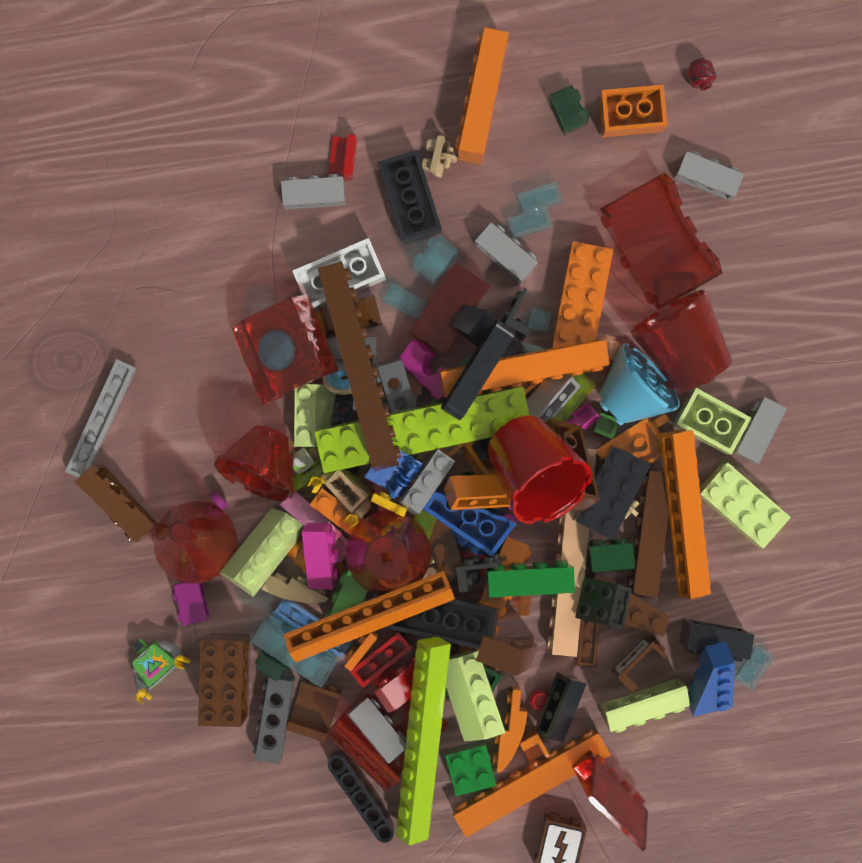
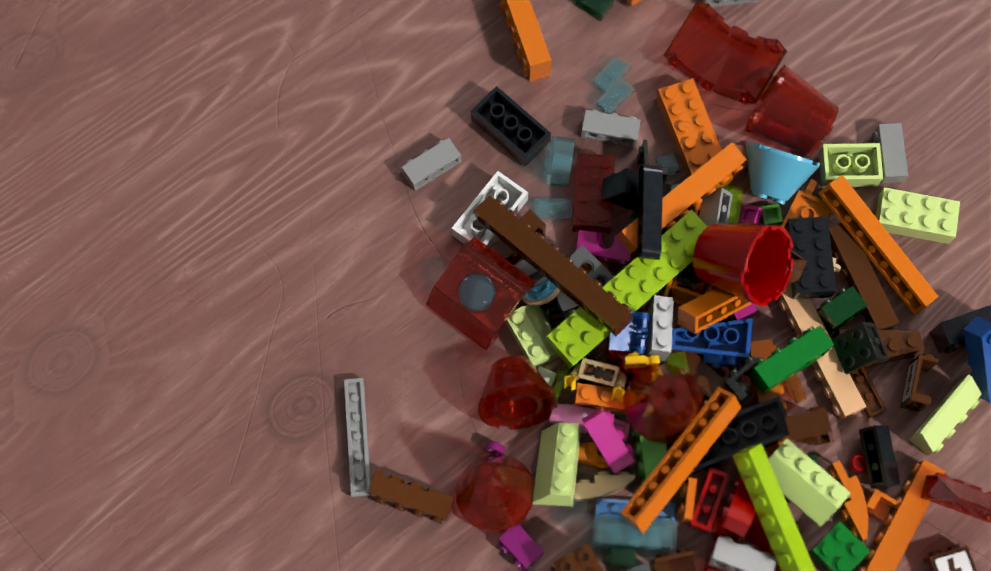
camera: 30 degrees left, 15 degrees down
red panel [328,134,357,180] -> none
tan hips [422,135,457,178] -> none

